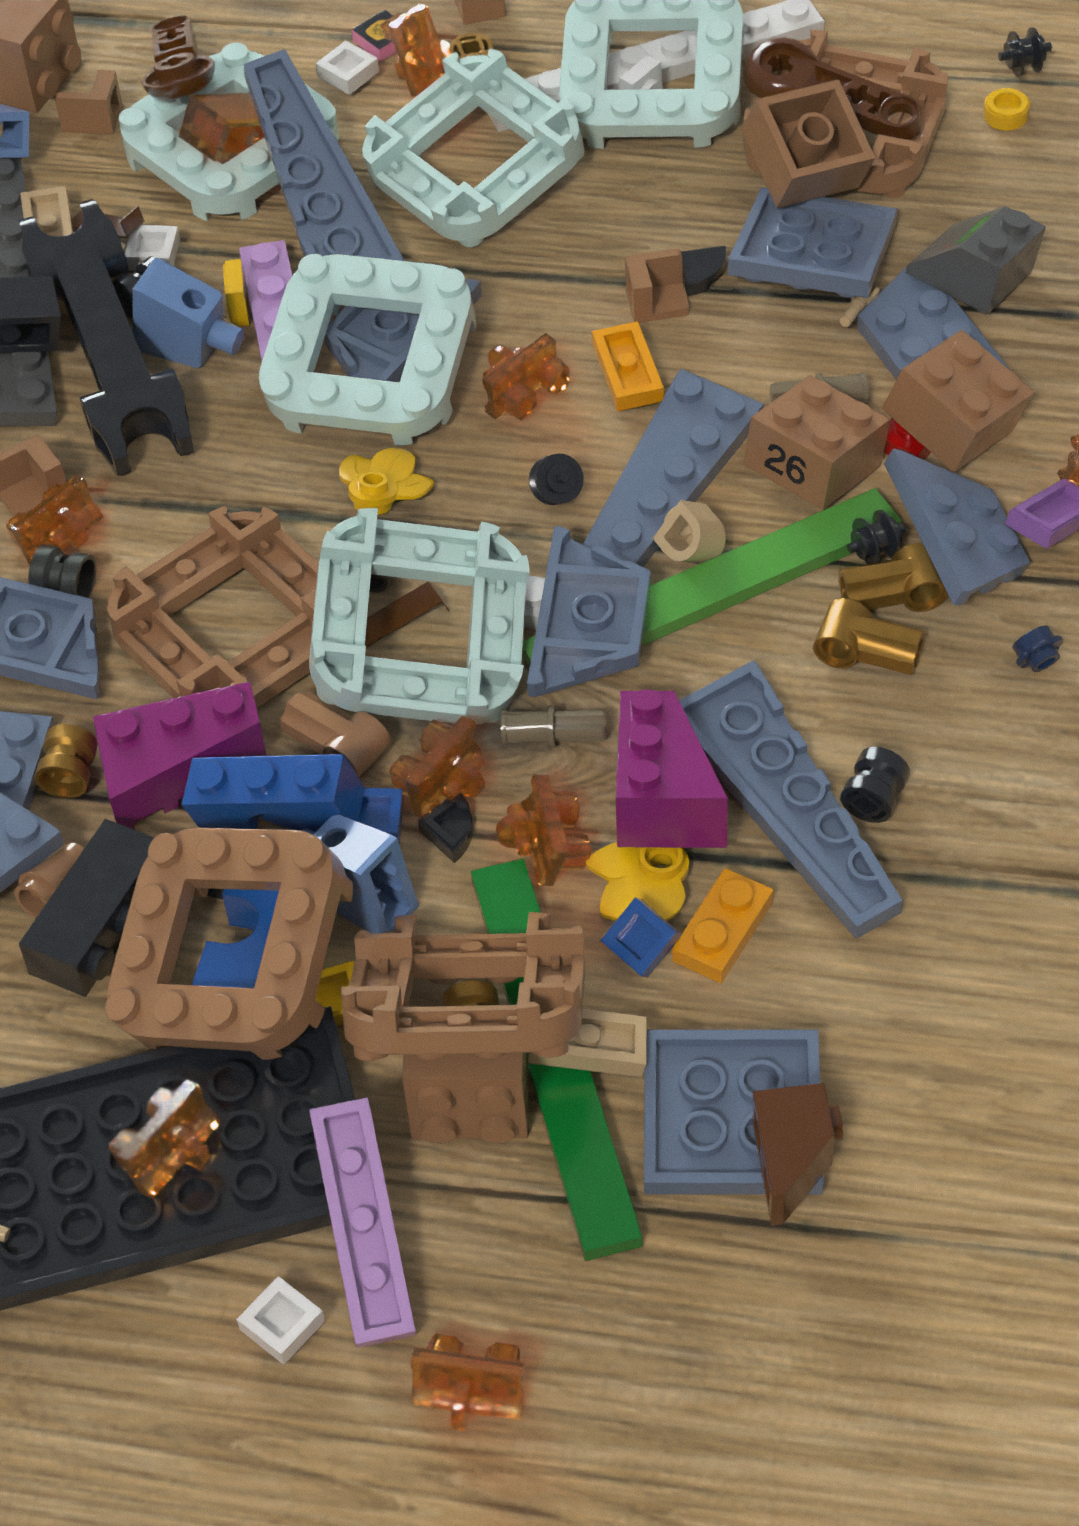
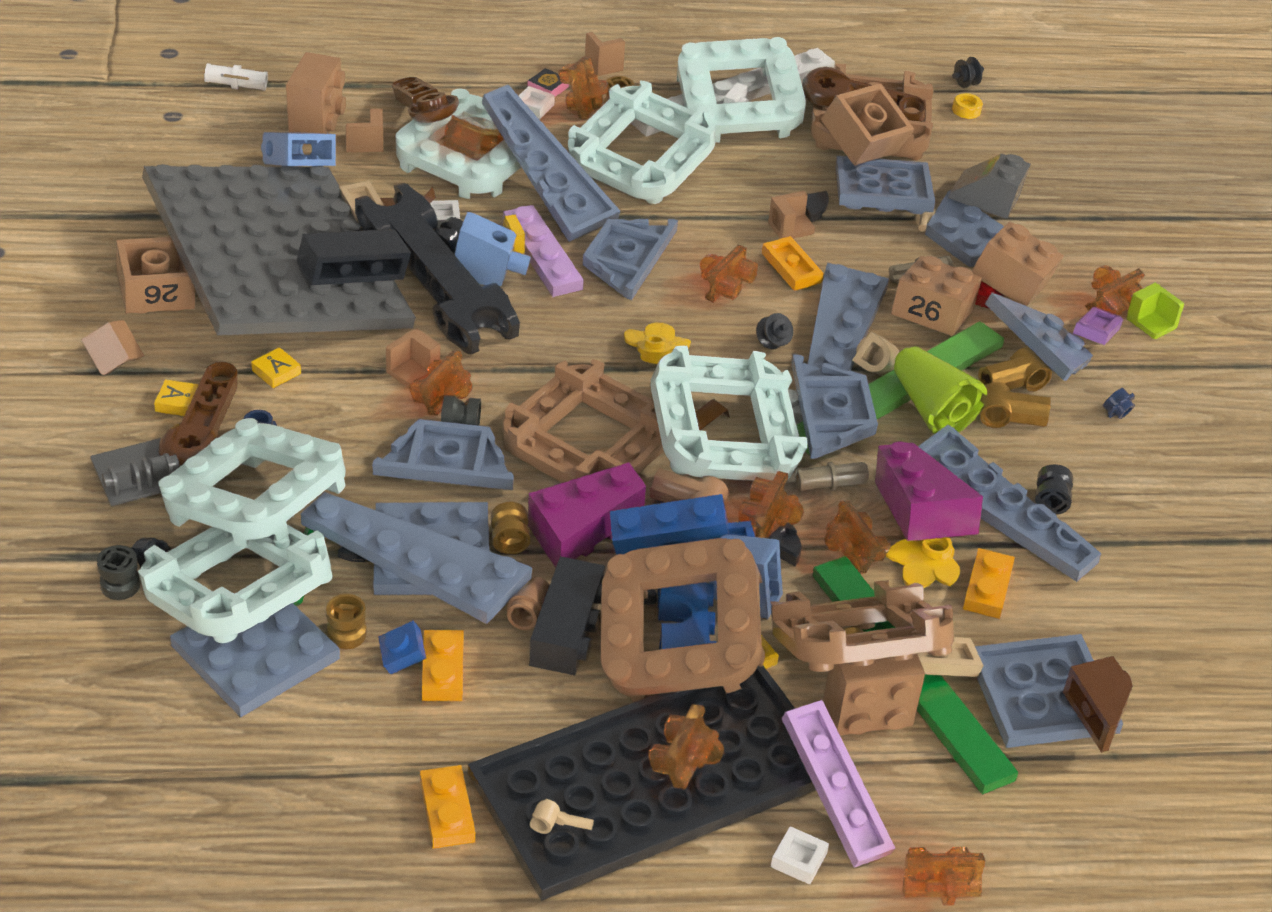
camera: 20 degrees left, 10 degrees down
light aqua plate [259,254,476,445] -> none
blue plate [600,897,682,978] -> none
black wheel [847,510,906,564] -> none
none -> lime cone [894,346,987,434]

